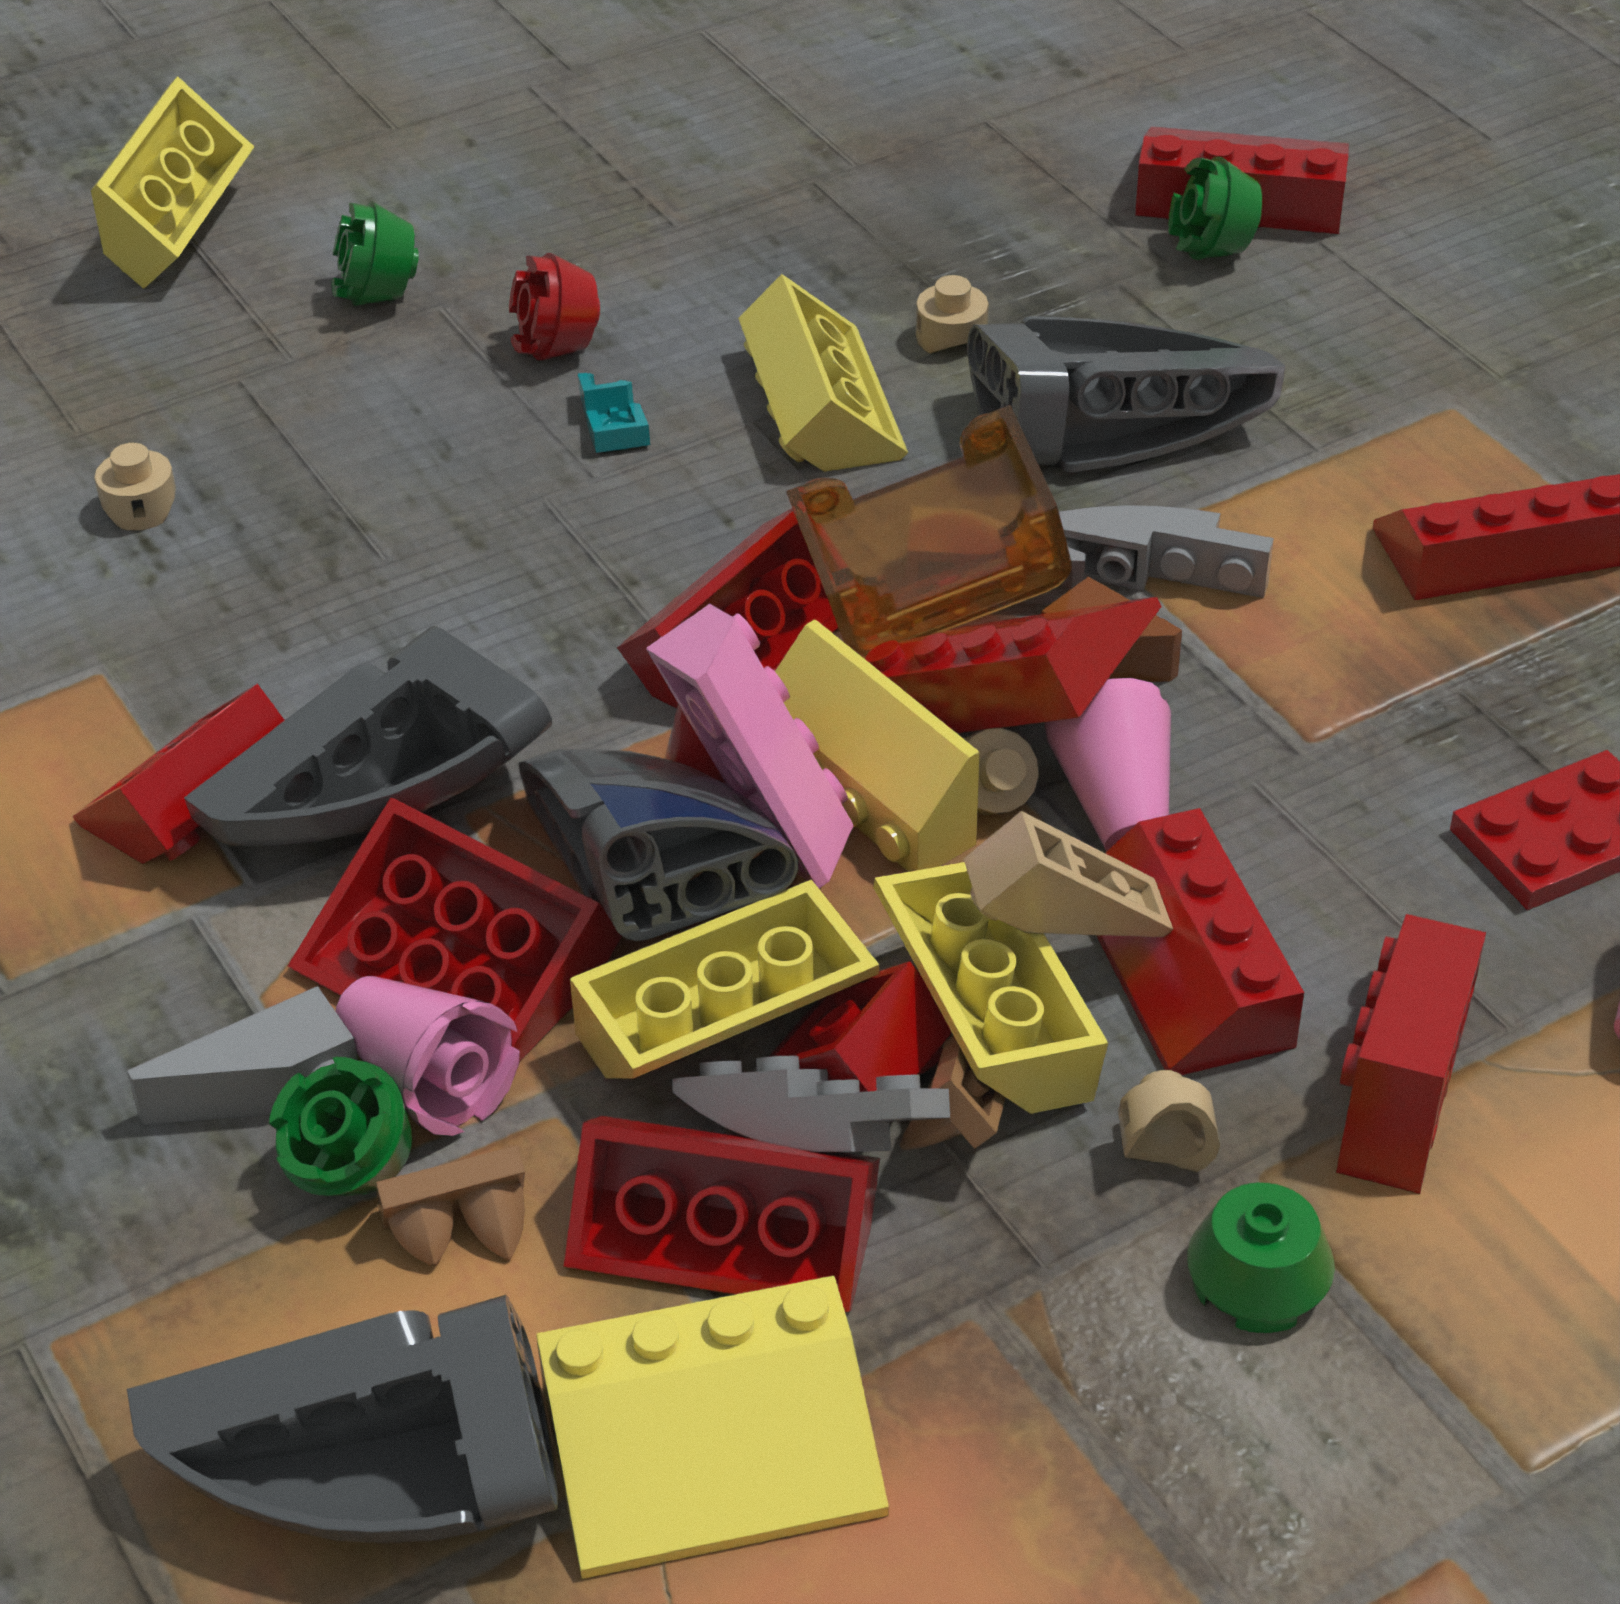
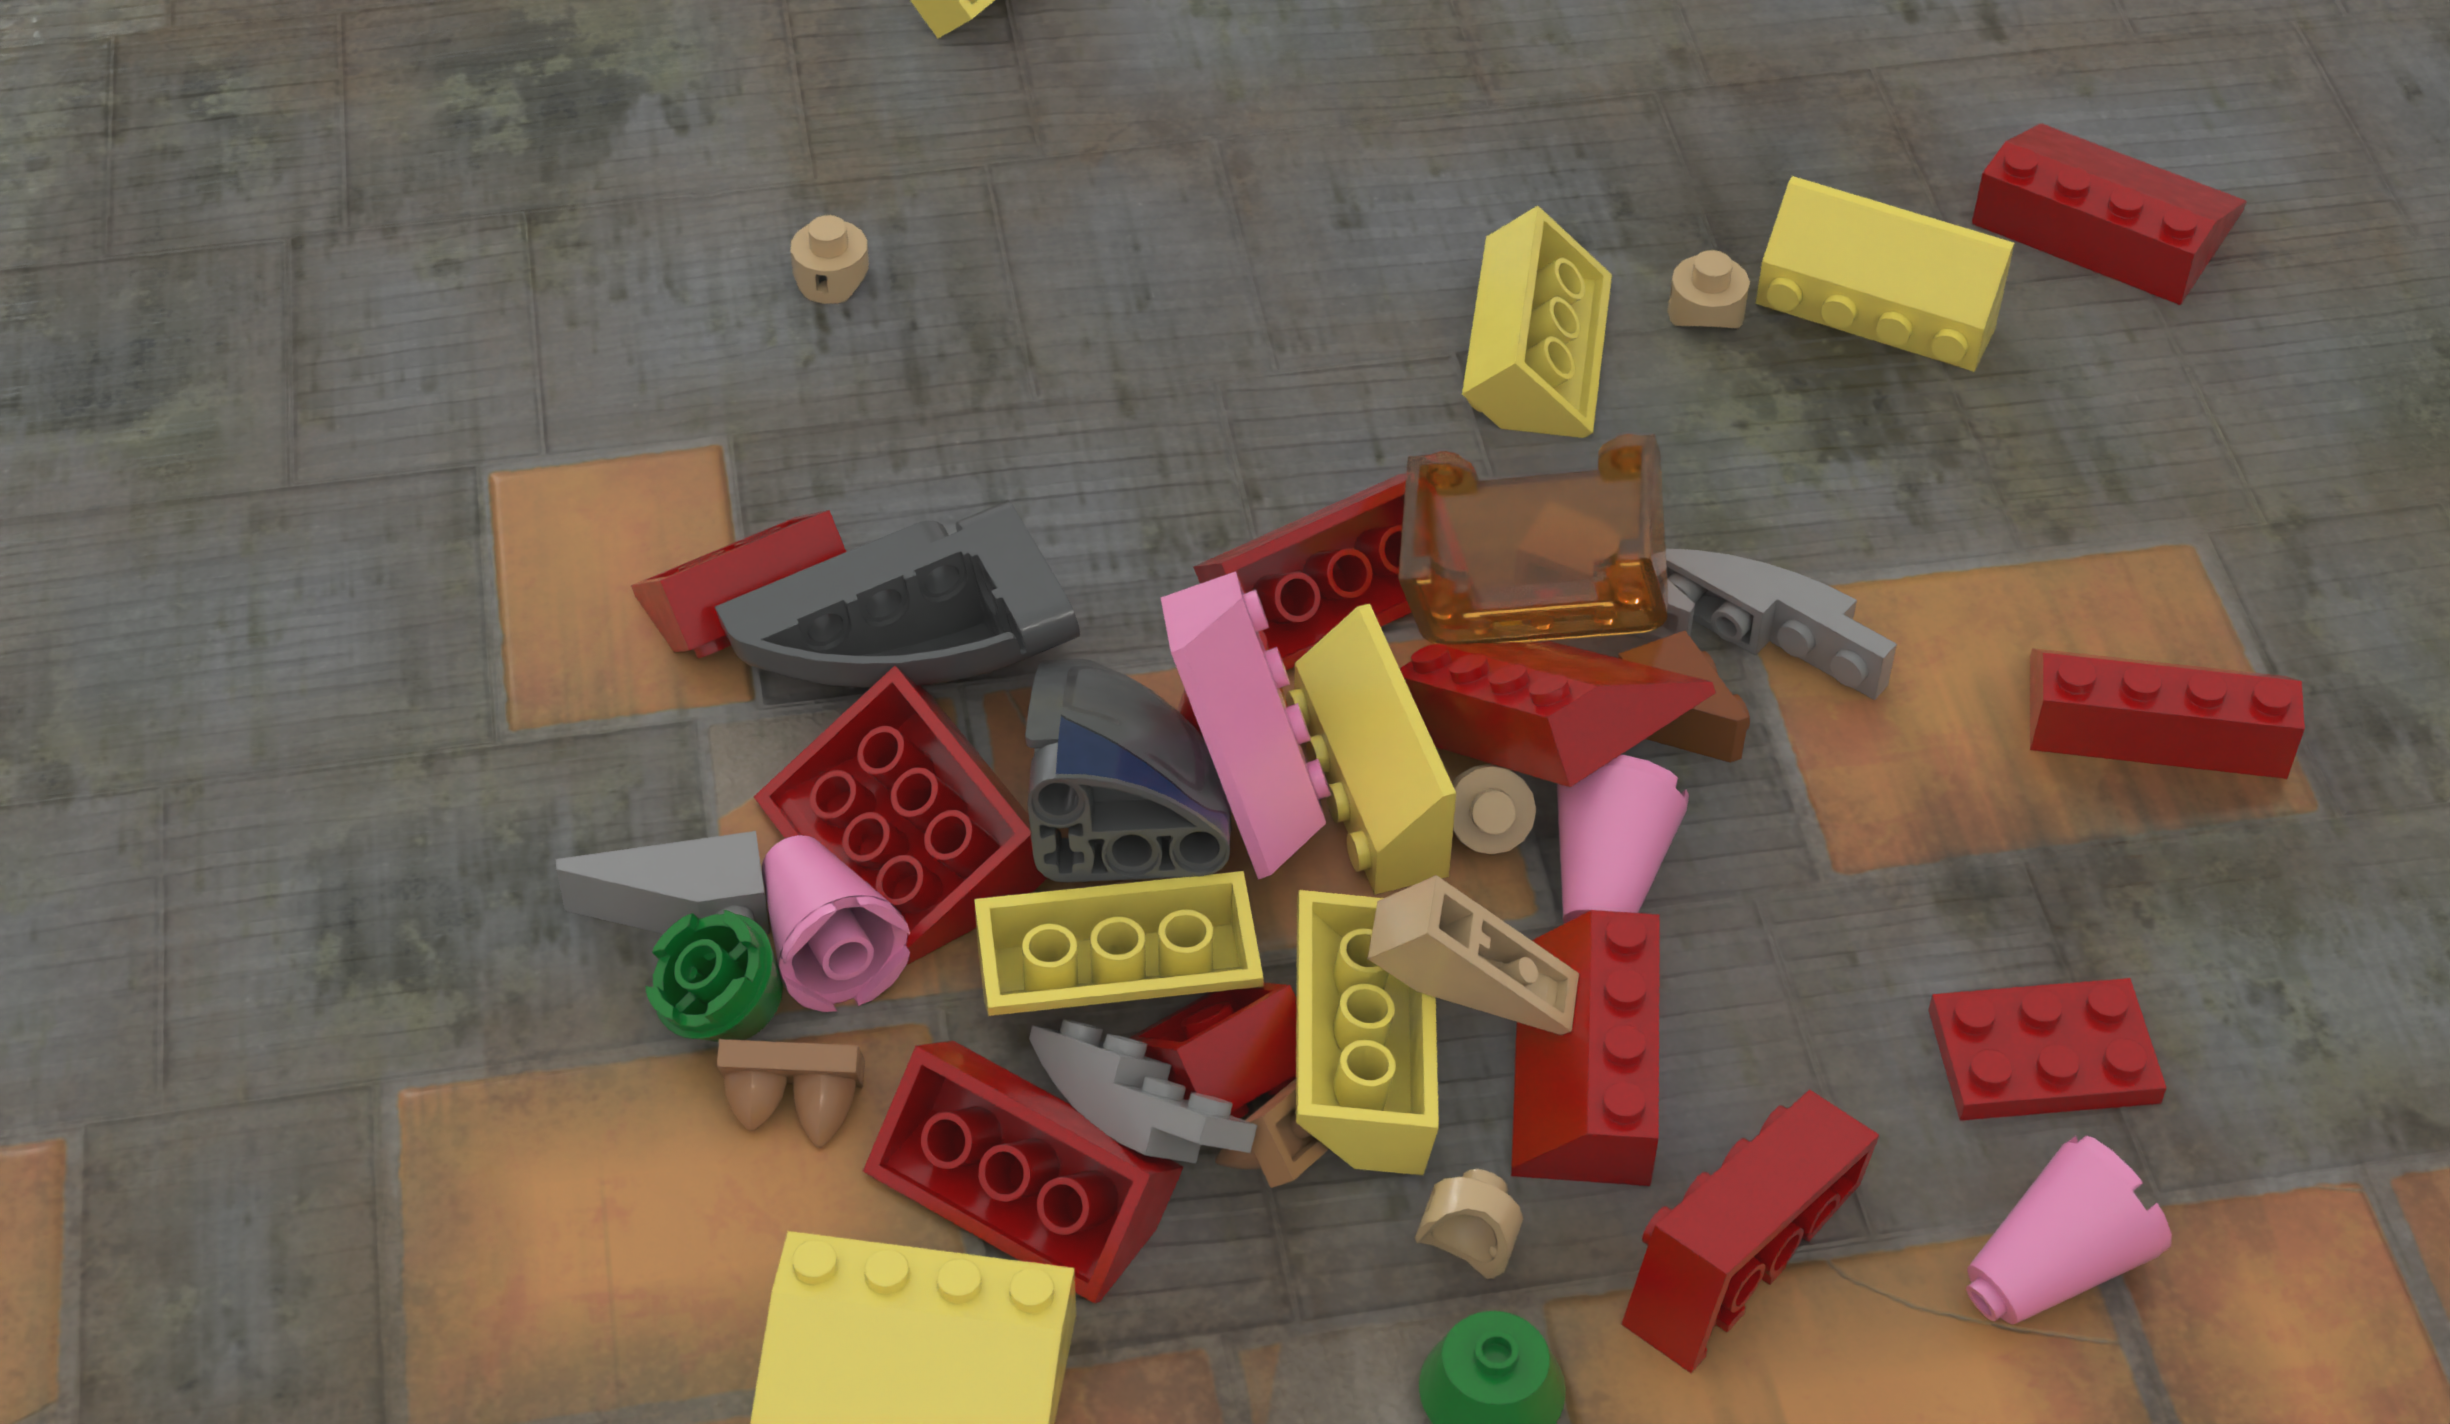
camera: 20 degrees right, 5 degrees up
dark grey panel [127,1295,558,1544] -> none
green cone [331,201,419,306] -> none
red cone [509,253,600,361] -> none
teal slope [577,373,651,453] -> none
dark grey panel [967,316,1285,472] -> none
green cone [1168,156,1262,260] -> none
none -> light yellow slope [1756,176,2015,372]

